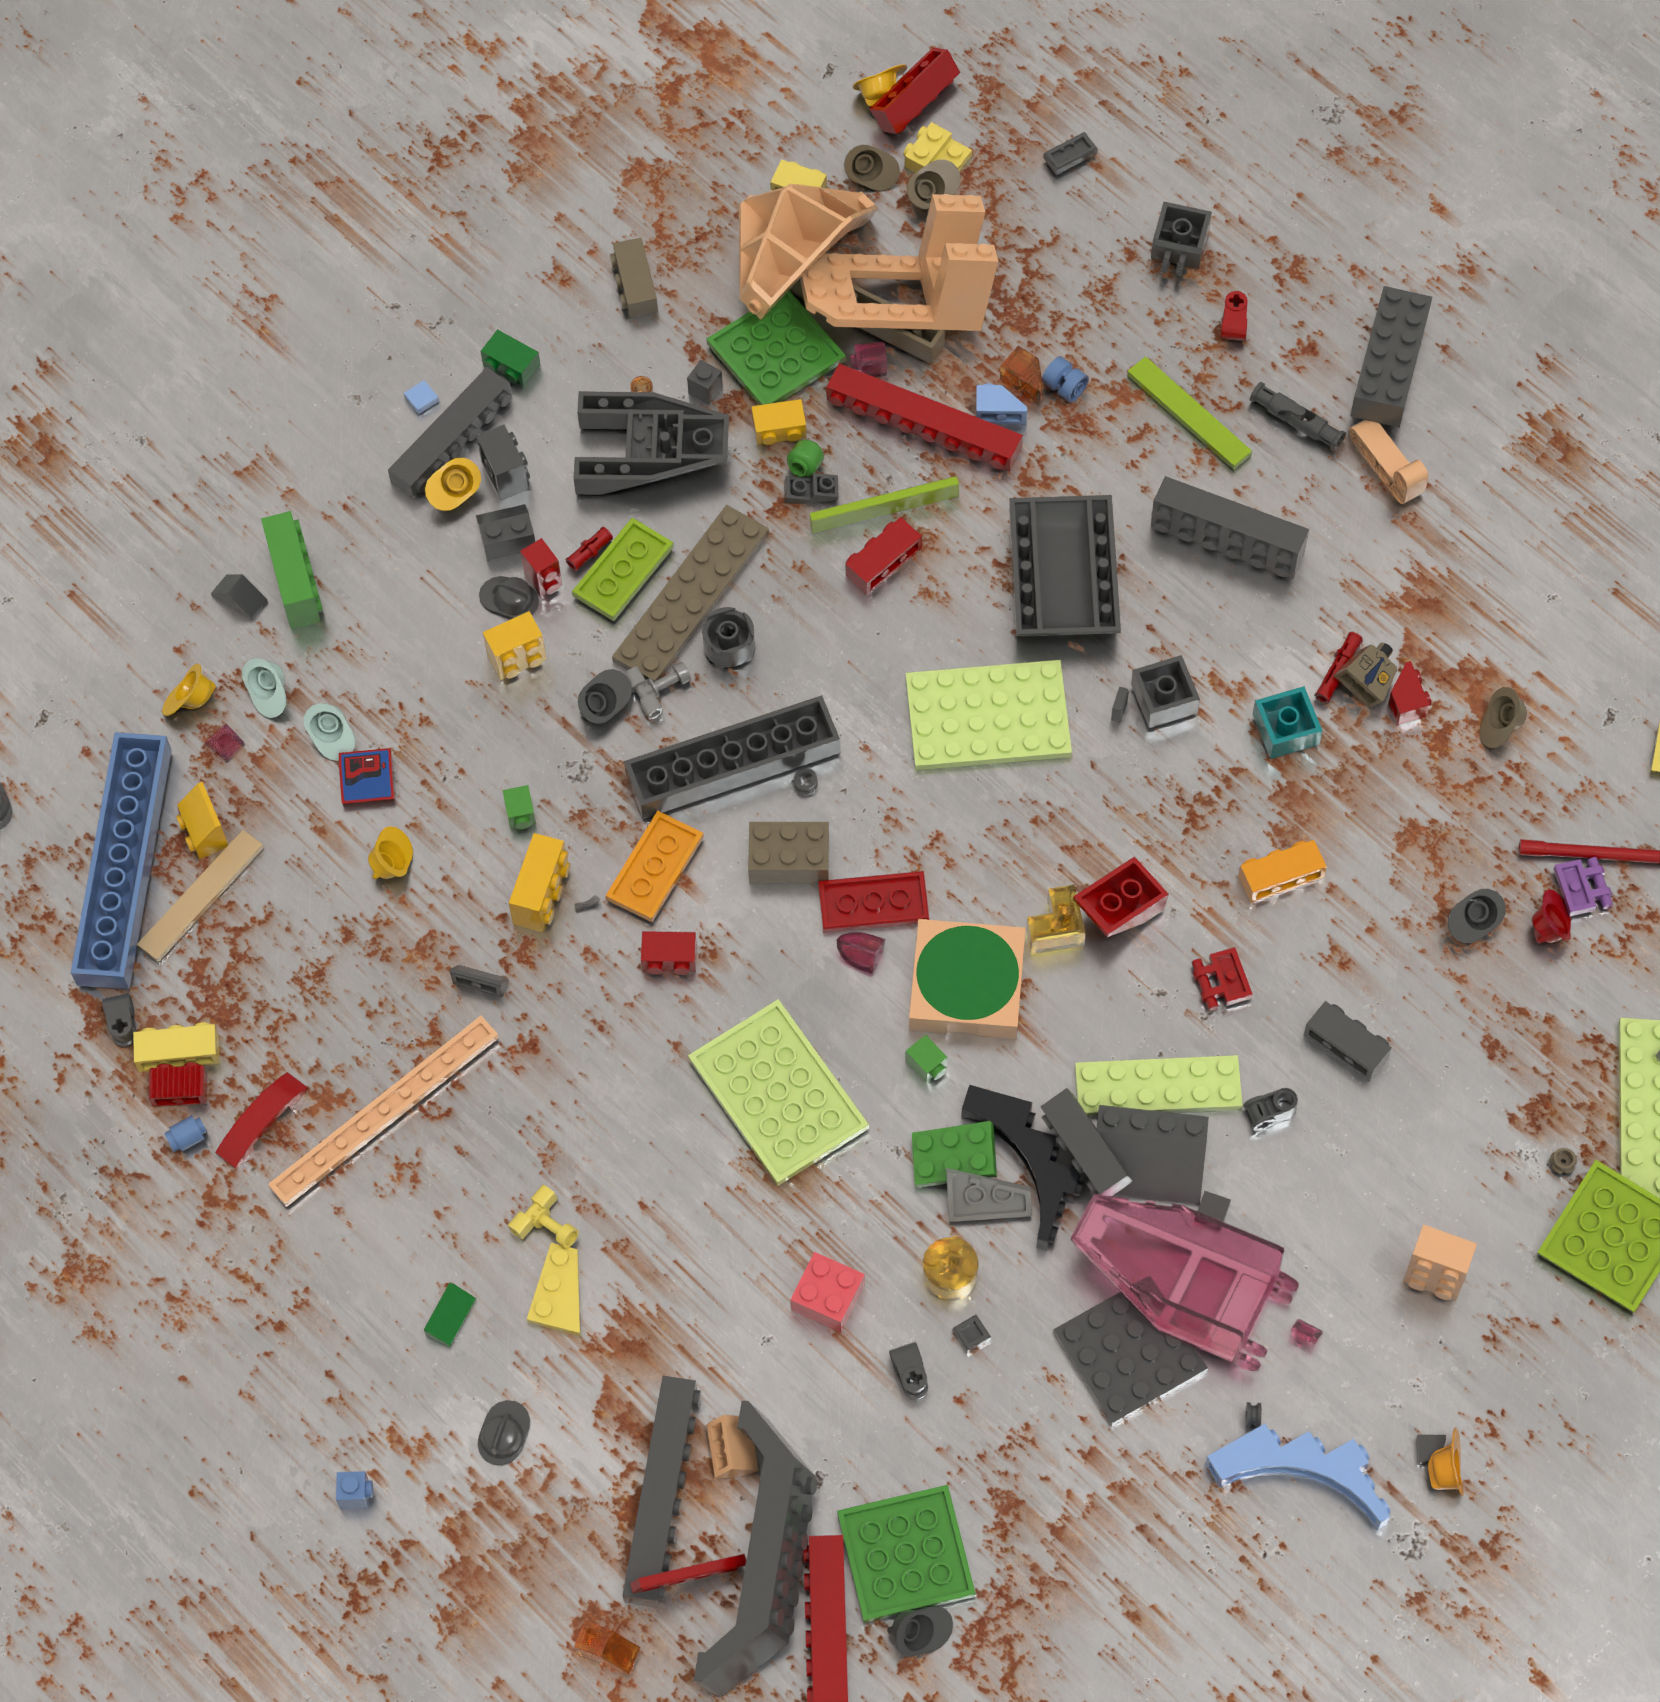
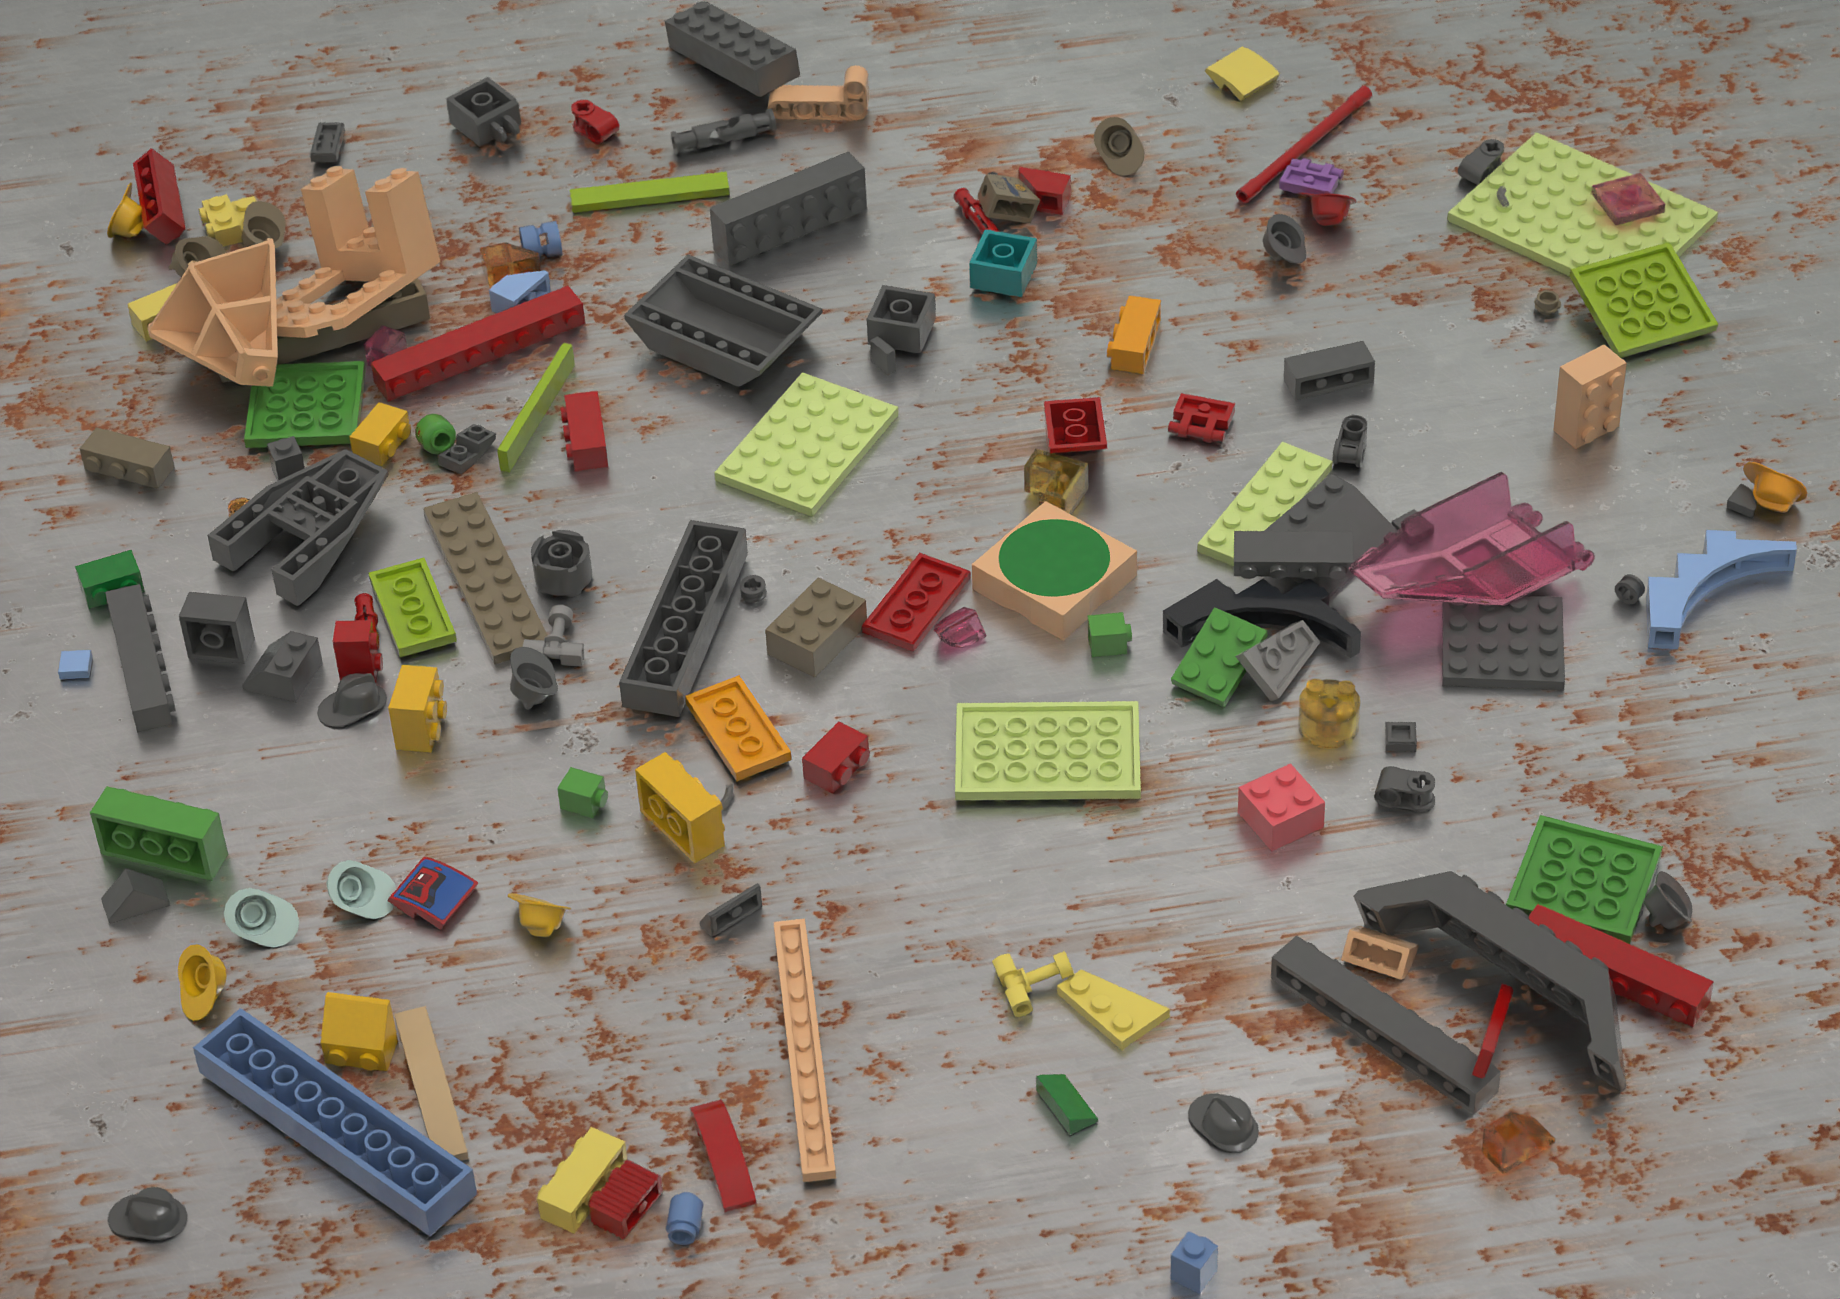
camera: 55 degrees left, 20 degrees down
dark grey piece [102,993,137,1048] -> none
clear pink slope [204,723,244,760] -> none
yellow piece [425,458,481,511] -> none
clear pink slope [1290,1319,1323,1347] -> none

